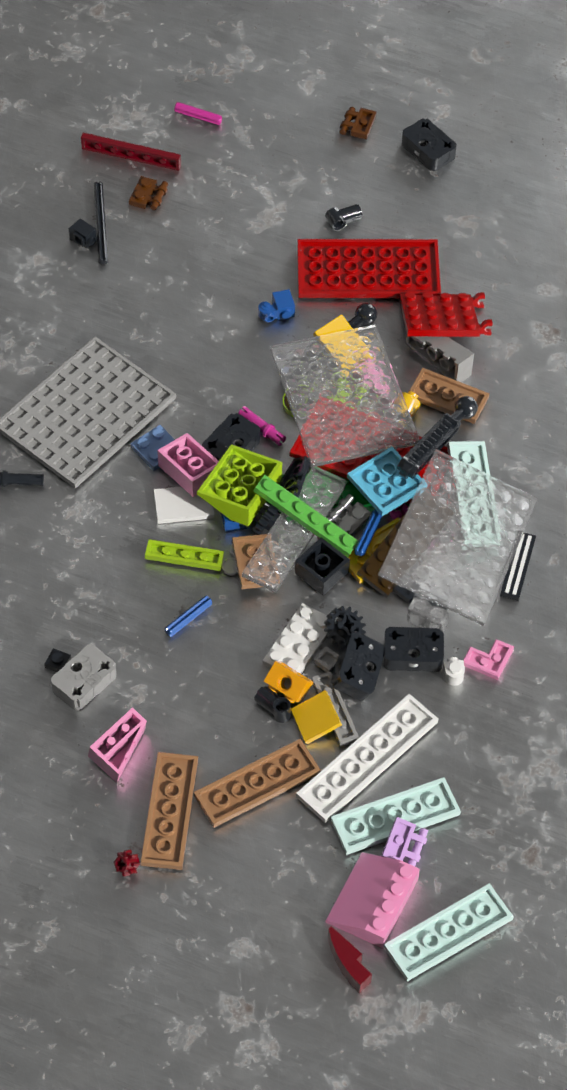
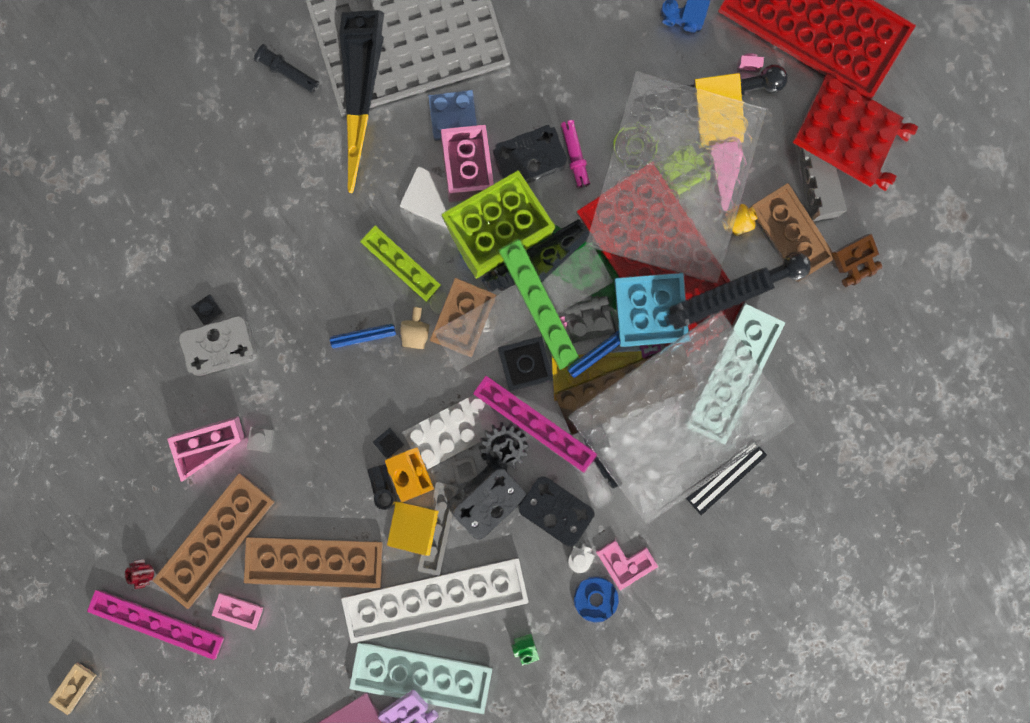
camera: 30 degrees right, 30 degrees up
none -> tan plate [49,662,96,715]
none -> dark pink plate [87,589,224,660]
none -> bright pink plate [212,593,264,630]
none -> light grey plate [247,427,274,453]
none -> black plate [339,10,384,193]
none -> black plate [373,428,405,459]
none -> tan piece [400,307,429,349]
none -> dark pink plate [473,376,598,473]
none -> green plate [511,633,540,665]
none -> blue tile [574,576,619,622]
none -> bright pink plate [737,53,764,72]
none -> reddish brown plate [832,234,882,287]

